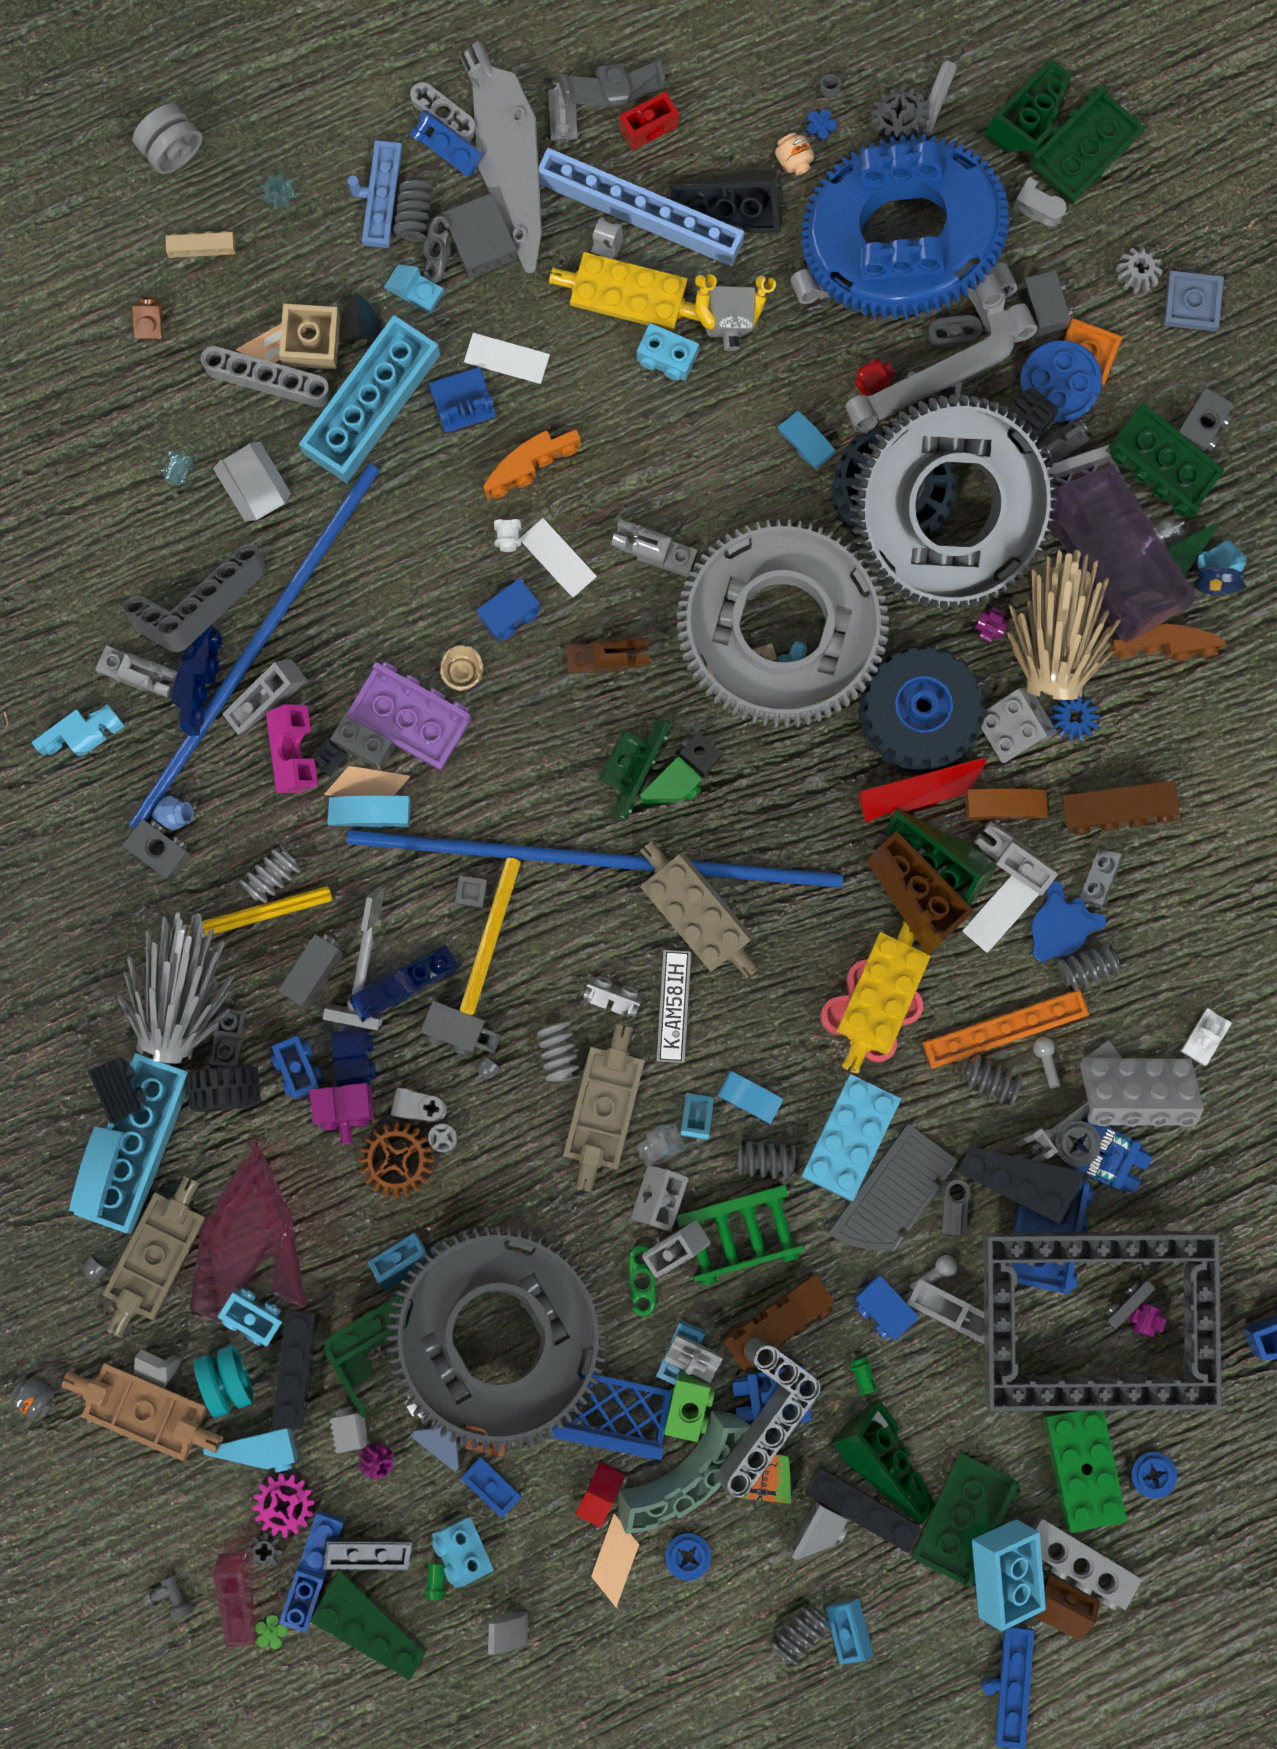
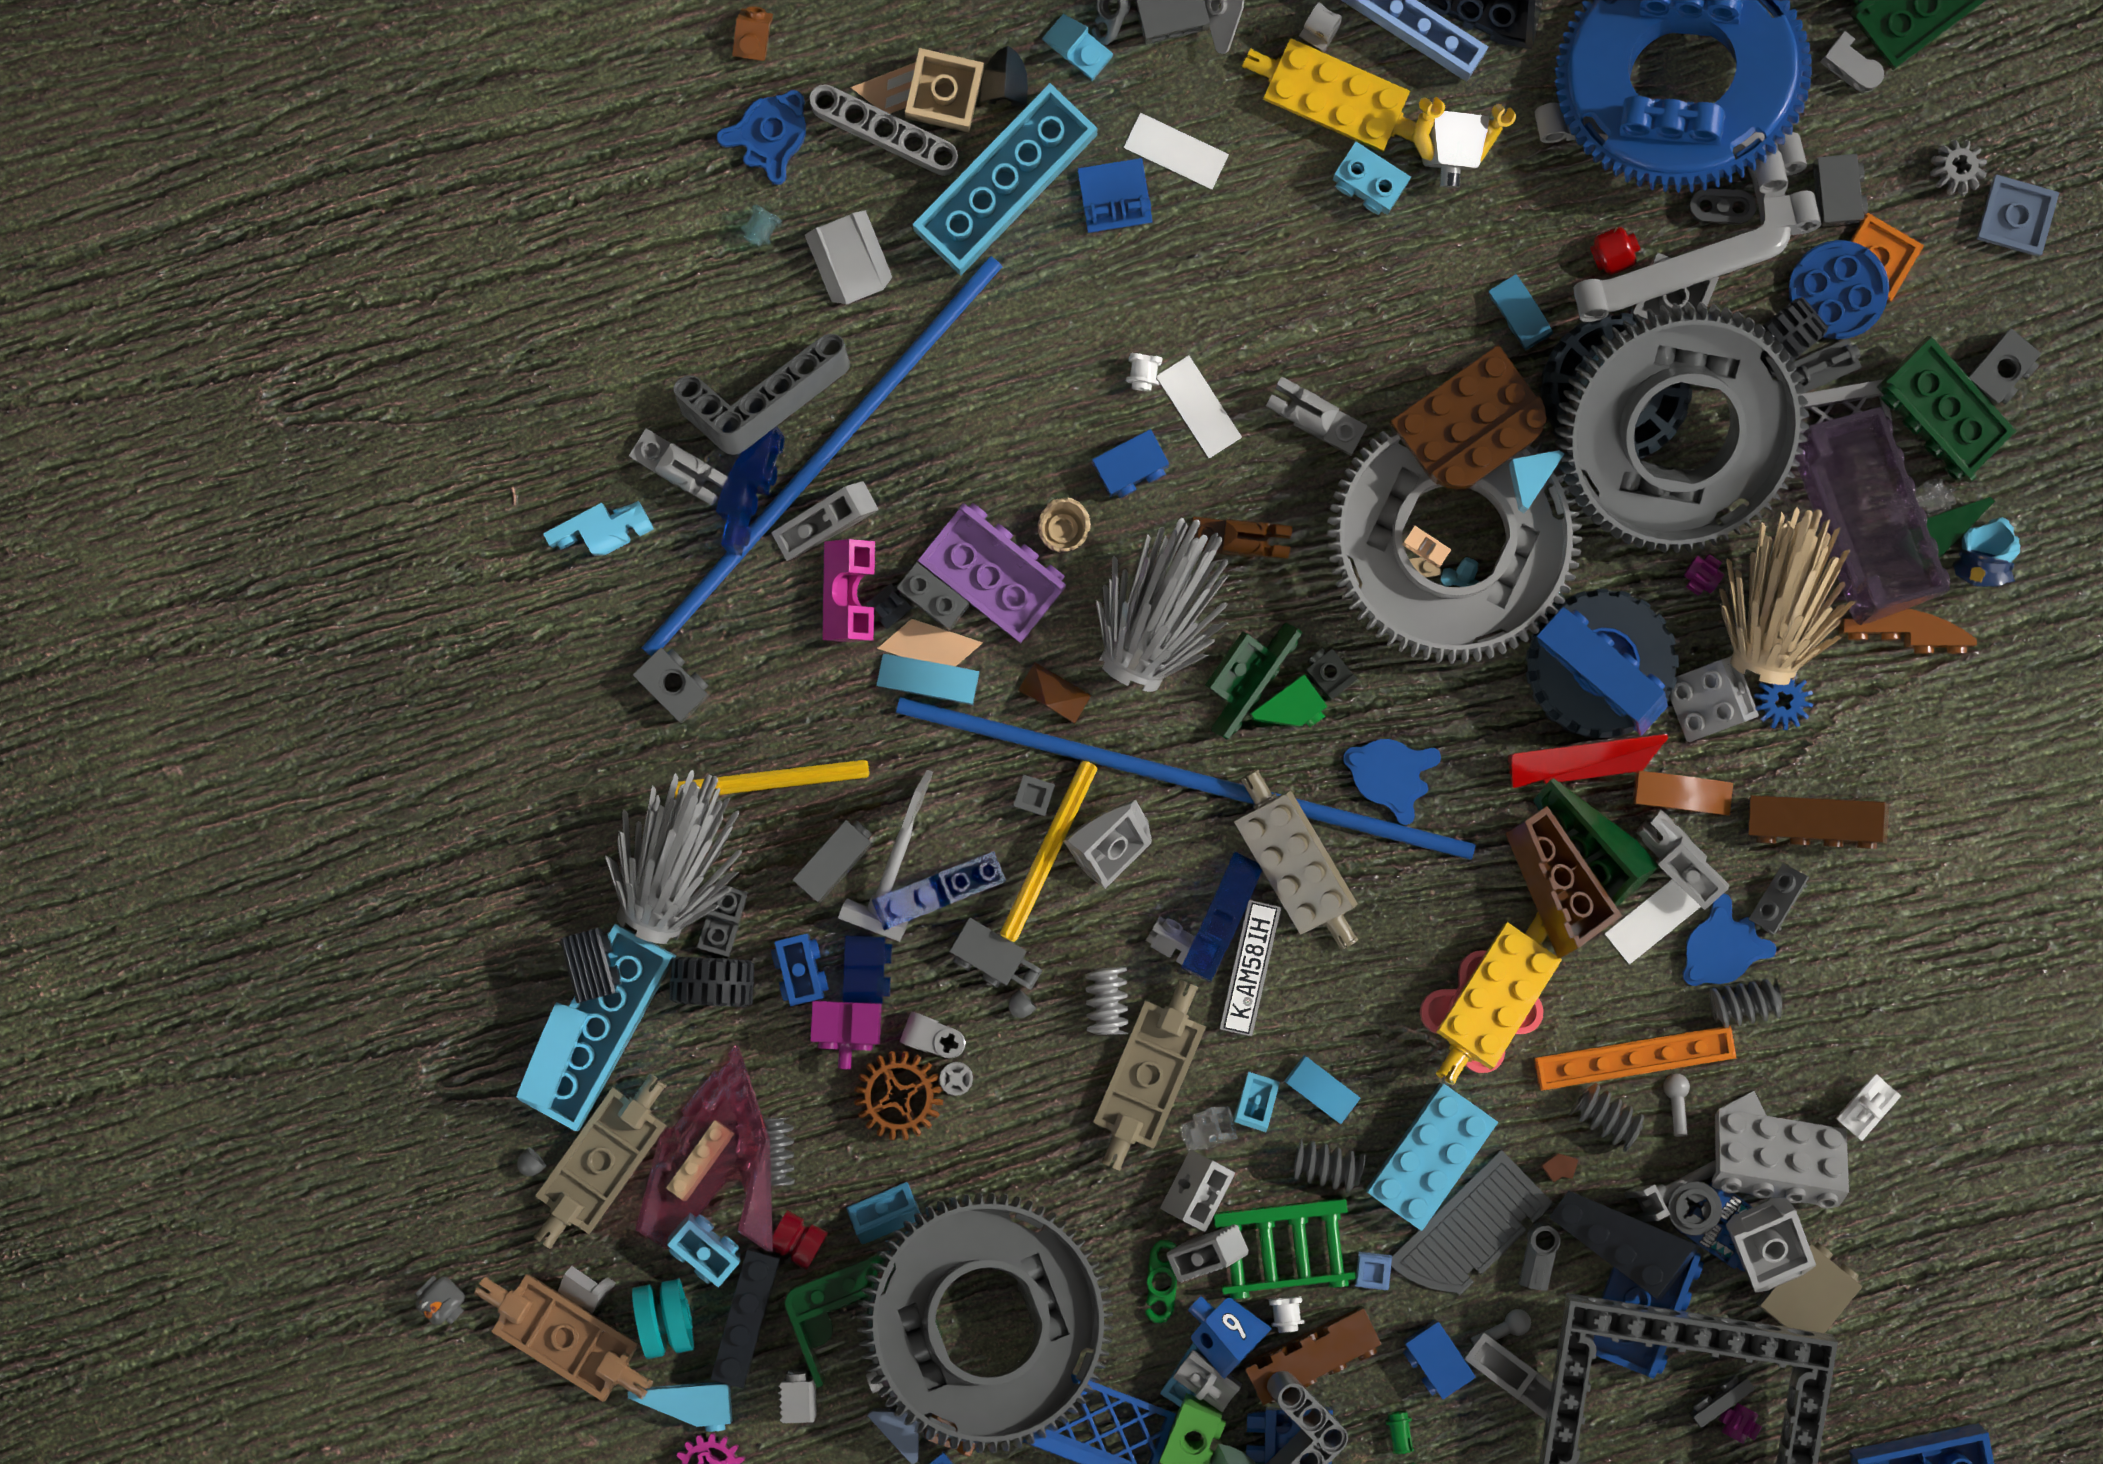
camera: 10 degrees right, 5 degrees up
medium blue rock [152,796,194,831] -> none
light grey piece [238,845,301,903] -> none
magenta gear [358,1442,394,1480] -> none
orange slope [483,429,581,499] -> none
none -> tan piece [666,1120,735,1201]
none -> blue tile [717,90,806,185]
none -> dark grey piece [752,1117,795,1186]
none -> dark red wheel [766,1210,828,1270]
none -> reddish brown slope [1018,662,1091,724]
none -> light grey slope [1063,800,1152,889]
none -> light grey plant [1096,518,1229,692]
none -> clear blue slope [1181,851,1262,982]
none -> blue torso [1188,1296,1271,1379]
none -> white brick [1269,1296,1304,1333]
none -> blue tile [1343,739,1441,825]
none -> medium blue tile [1355,1252,1392,1290]
none -> reddish brown plate [1390,345,1547,490]
none -> light nougat piece [1402,526,1451,568]
none -> medium azure slope [1509,450,1564,513]
none -> blue wedge [1537,607,1668,736]
none -> copper piece [1540,1153,1578,1182]
none -> light grey slope [1726,1198,1816,1292]
none -> dark tan brick [1755,1242,1862,1333]

